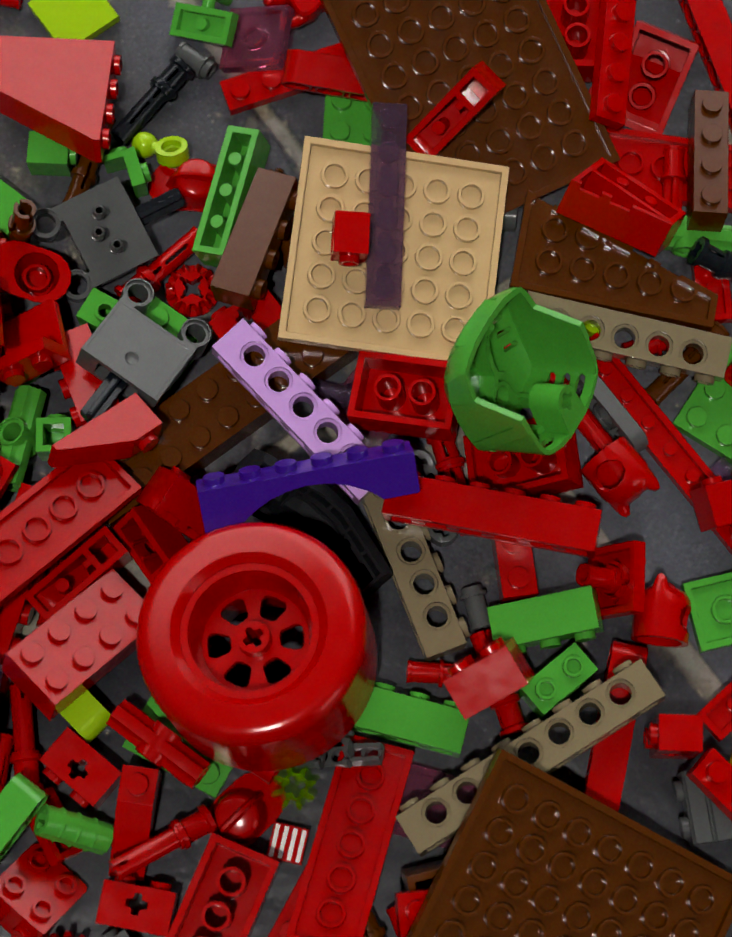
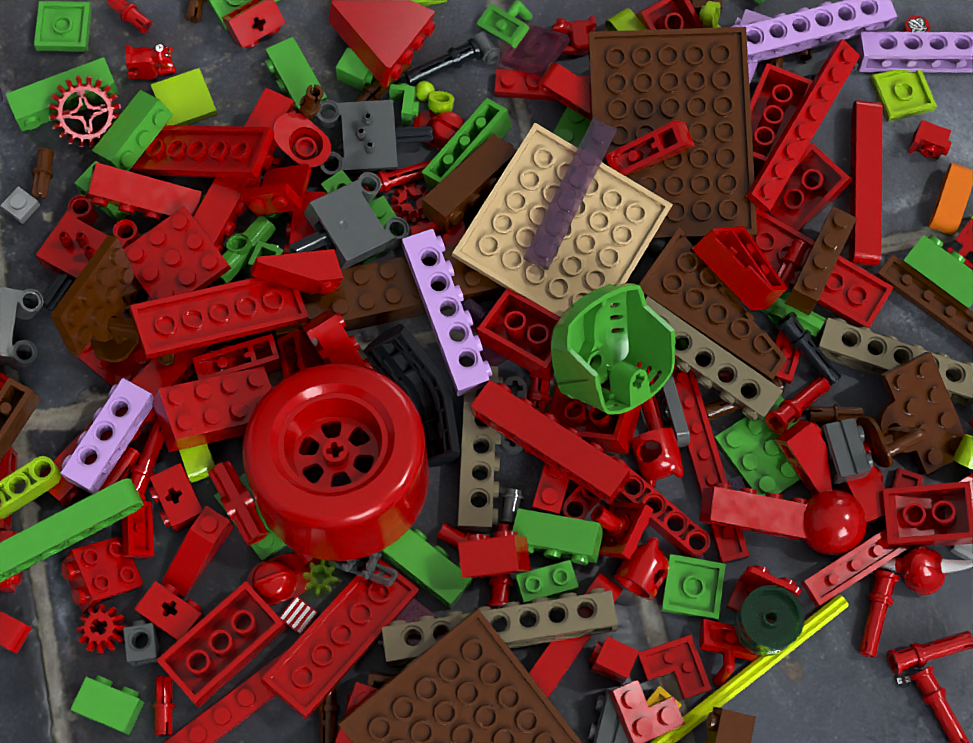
camera: 20 degrees right, 5 degrees down
bright green axle [34,804,114,855] -> none
red pin [108,804,218,881] -> none
dark purple arch [196,439,420,533] -> none
red brick [330,210,371,267] -> none
none -> red beam [561,456,710,559]

